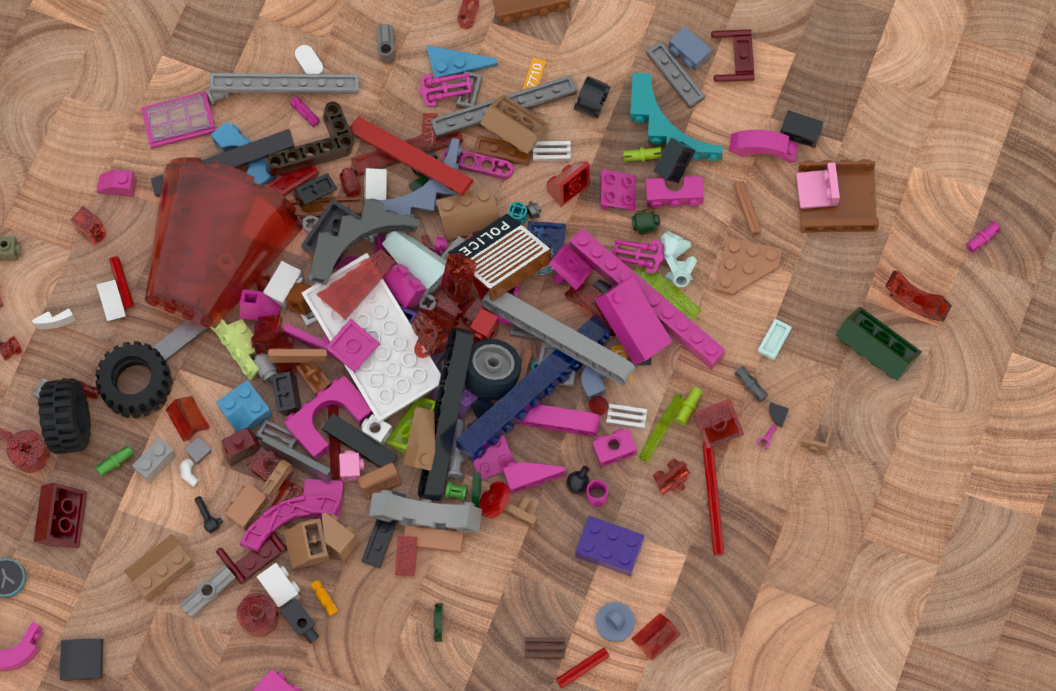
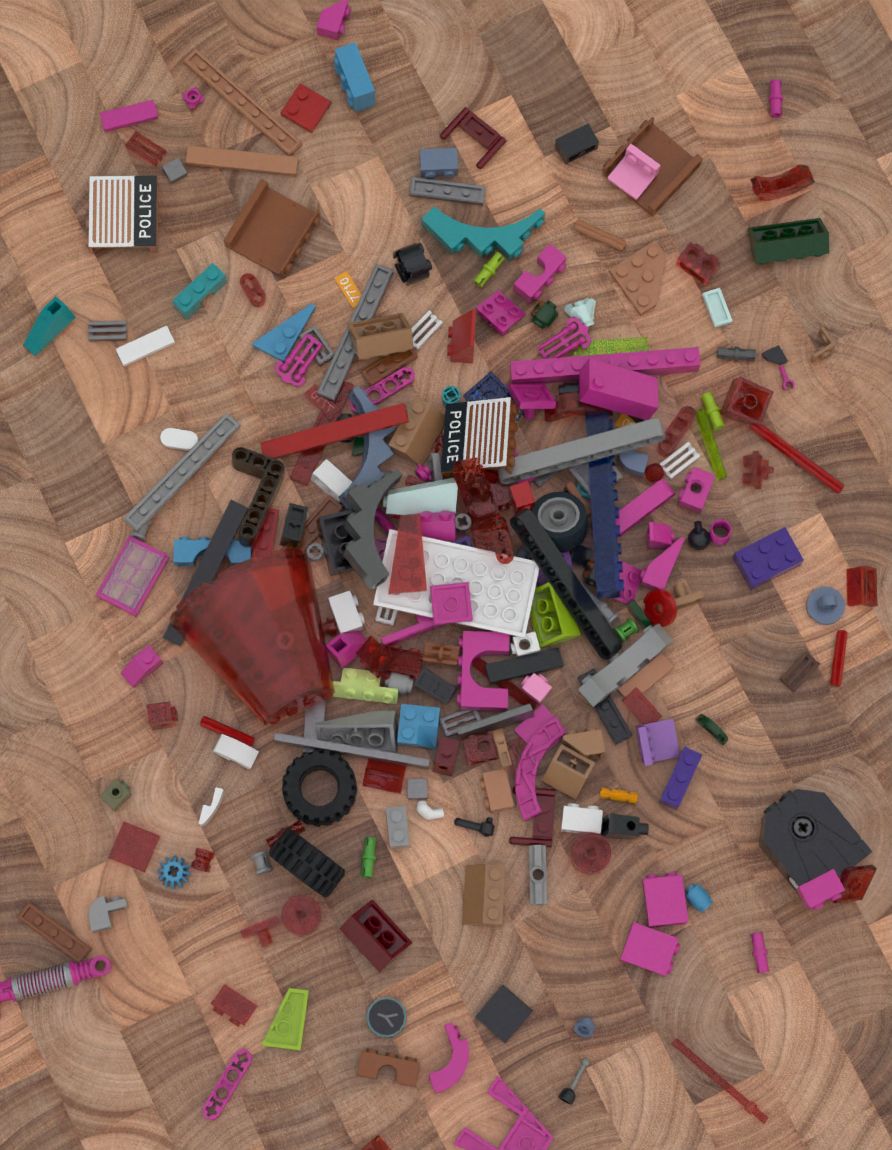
camera: 55 degrees left, 5 degrees up
nougat tile [268,349,327,363] -> none
dark orange brick [285,283,312,315] -> none
dark pink axle [290,96,320,127] -> none
clear red brick [339,168,362,197] -> none
nougat slope [358,463,402,500] -> none
flat silver piece [377,24,396,64] -> none
medium nougat slope [403,407,435,470] -> none
flat silver plate [526,201,541,219] -> none
black hinge [654,138,696,183] -> none
light aqua rock [665,255,697,287] -> none
dark pink arch [729,130,798,163] -> none
none -> flat silver tile [274,733,430,770]
none -> light grey wedge [316,711,398,753]
none -> medium lavender bracket [635,719,680,766]
none -> dark pink slope [646,522,675,550]
none -> clear red beam [657,406,696,457]
none -> dark purple arch [659,746,702,811]
none -> clear red brick [676,242,721,286]

